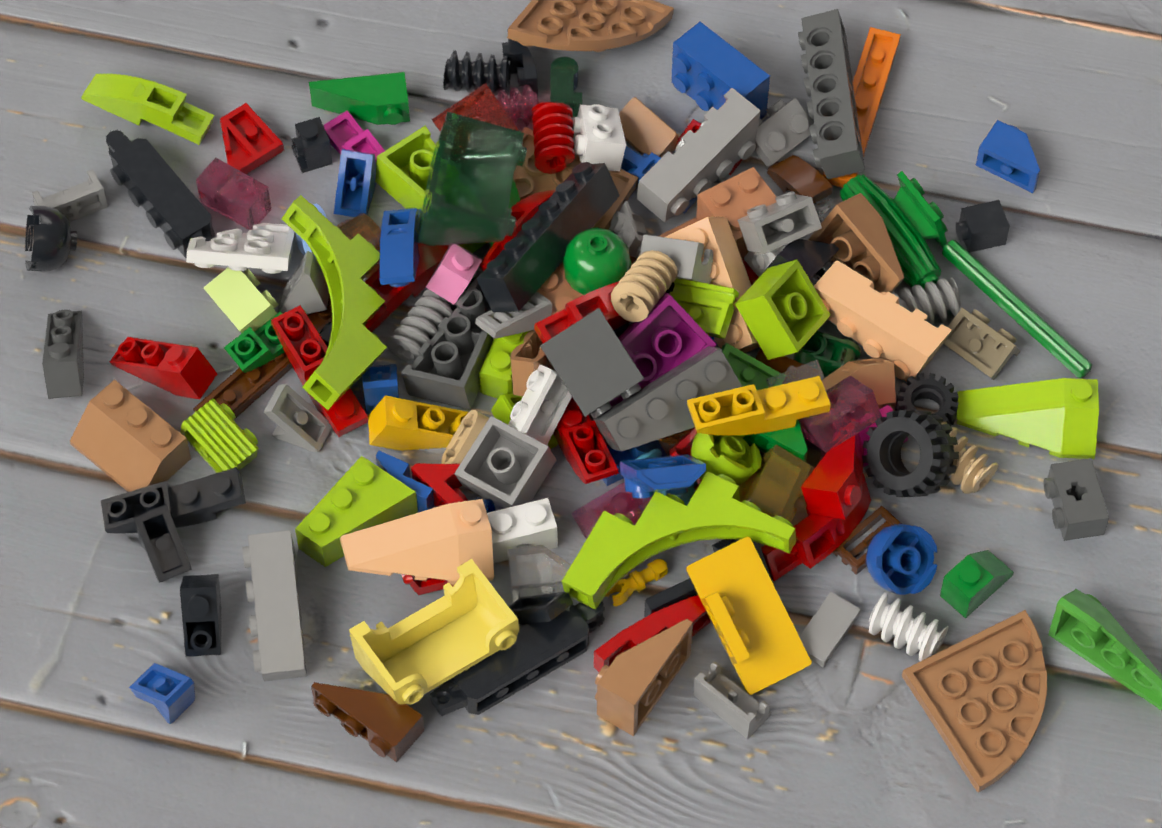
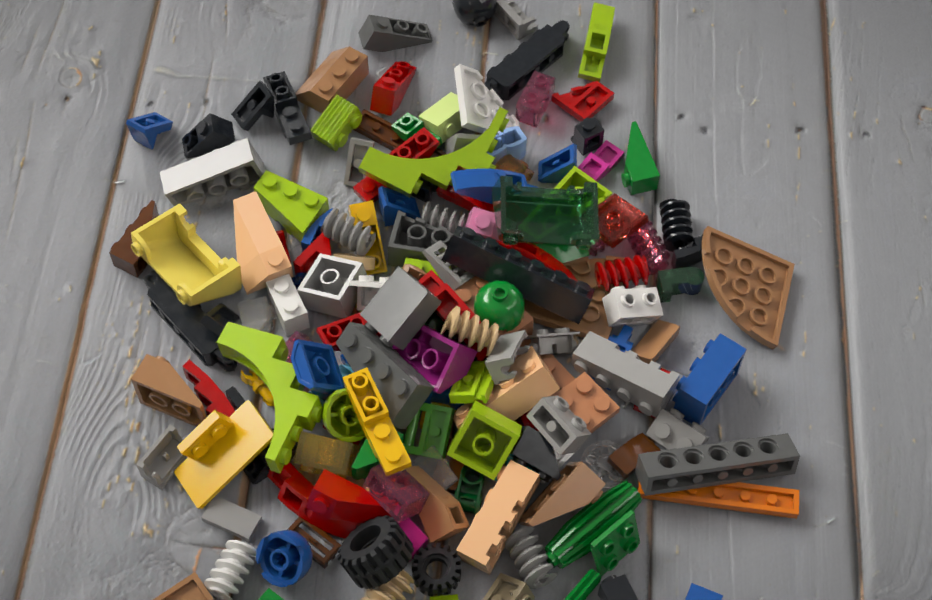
camera: 80 degrees right, 0 degrees up
none -> light grey piece [321,207,376,257]

